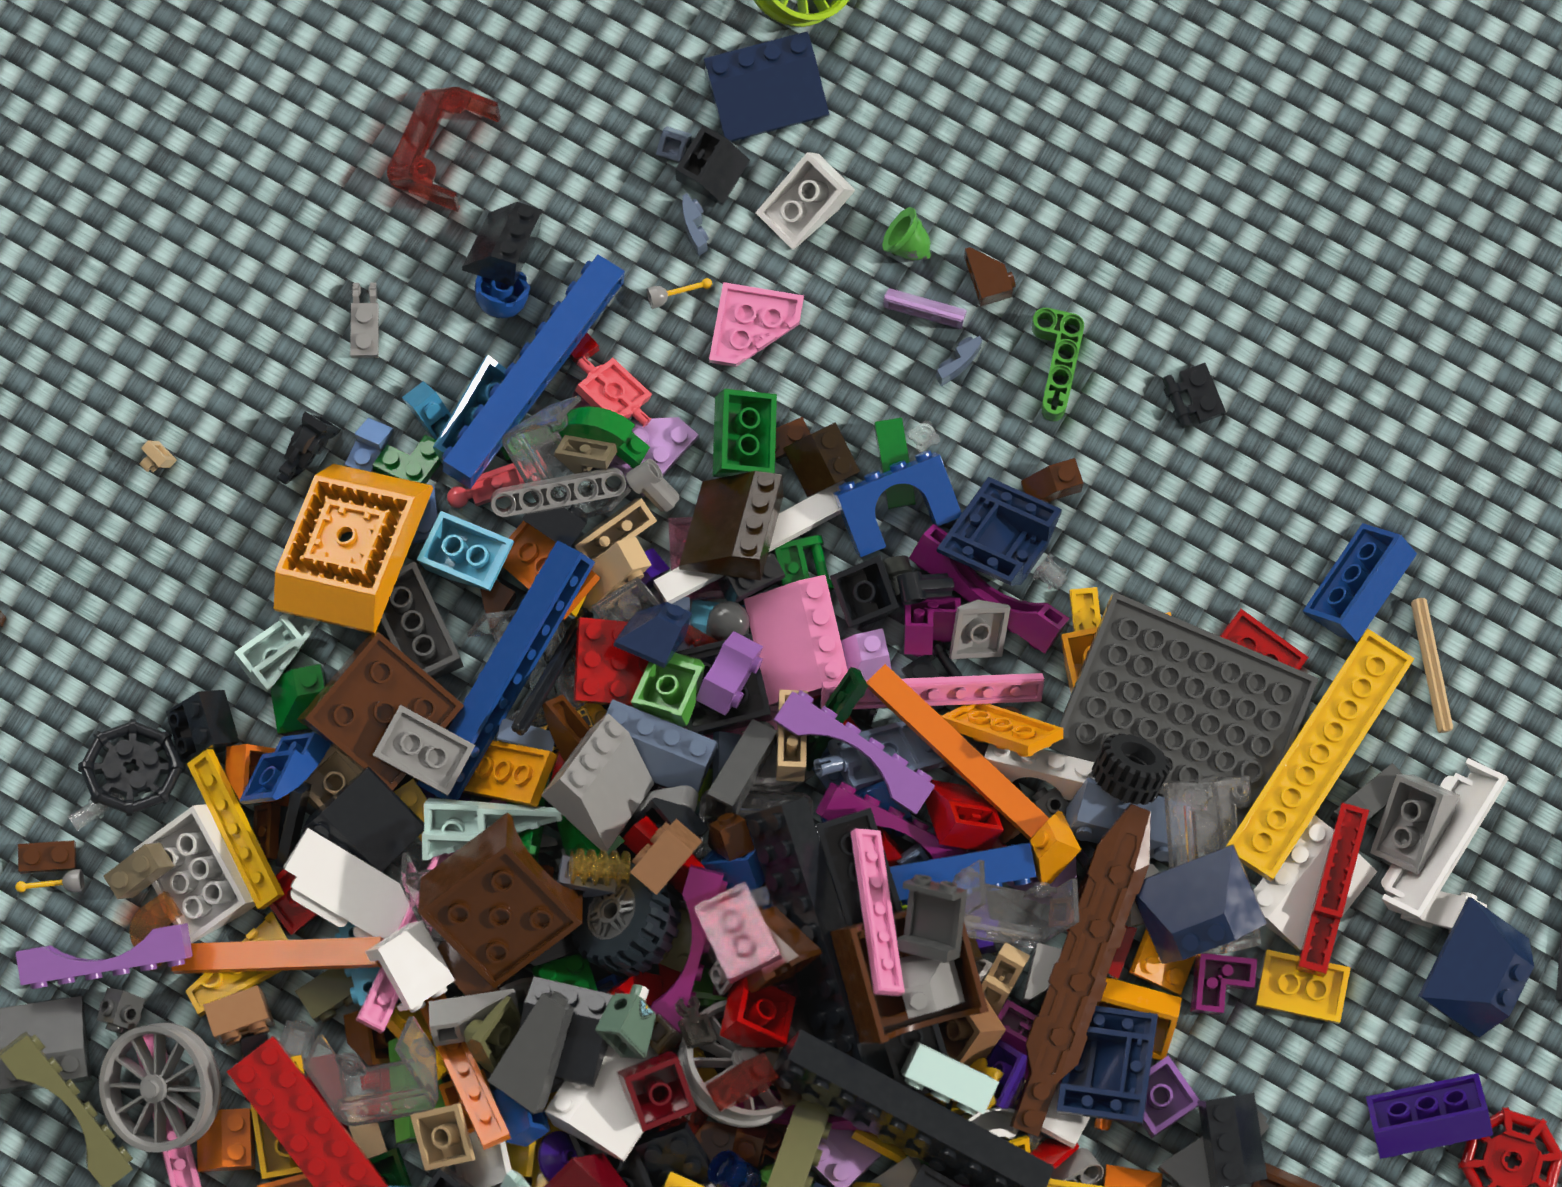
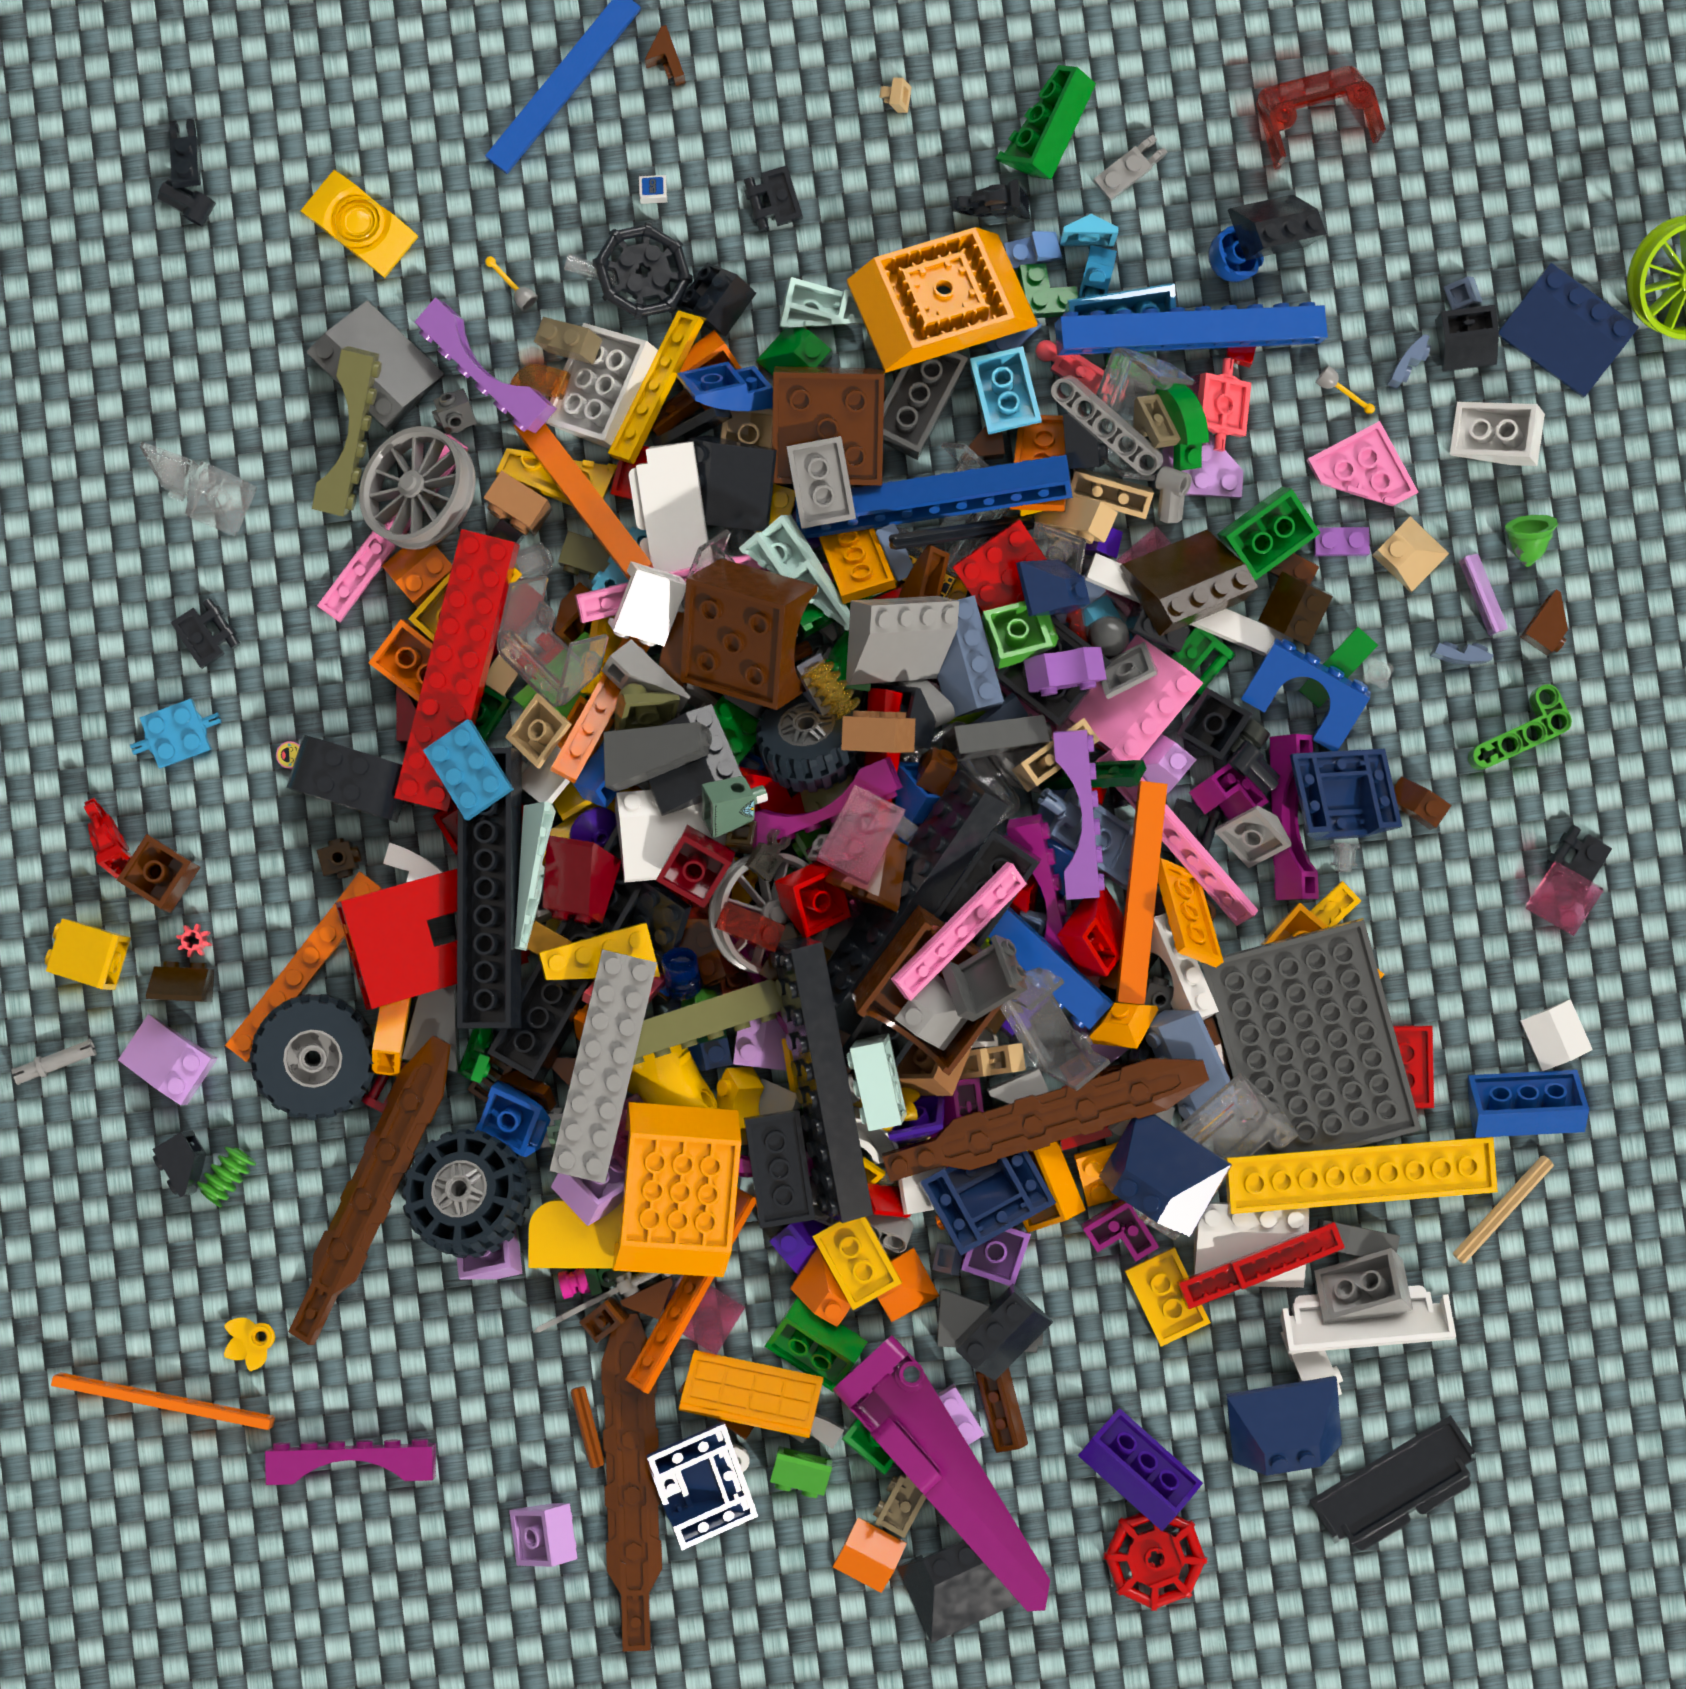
camera: 50 degrees right, 10 degrees up
reddish brown plate [18,840,77,874] -> none
black tyre [1092,733,1170,805] -> none
none -> slope [639,175,668,204]
none -> black plate [744,165,803,232]
none -> sand blue tile [932,1242,962,1276]
none -> green wedge [995,65,1096,180]
none -> medium azure slope [1060,214,1118,247]
none -> light grey slope [1101,642,1158,699]
none -> medium lavender plate [1314,527,1370,556]
none -> tan slope [1372,516,1449,592]
none -> white slope [1520,999,1593,1071]
none -> clear pink plate [1526,861,1603,936]

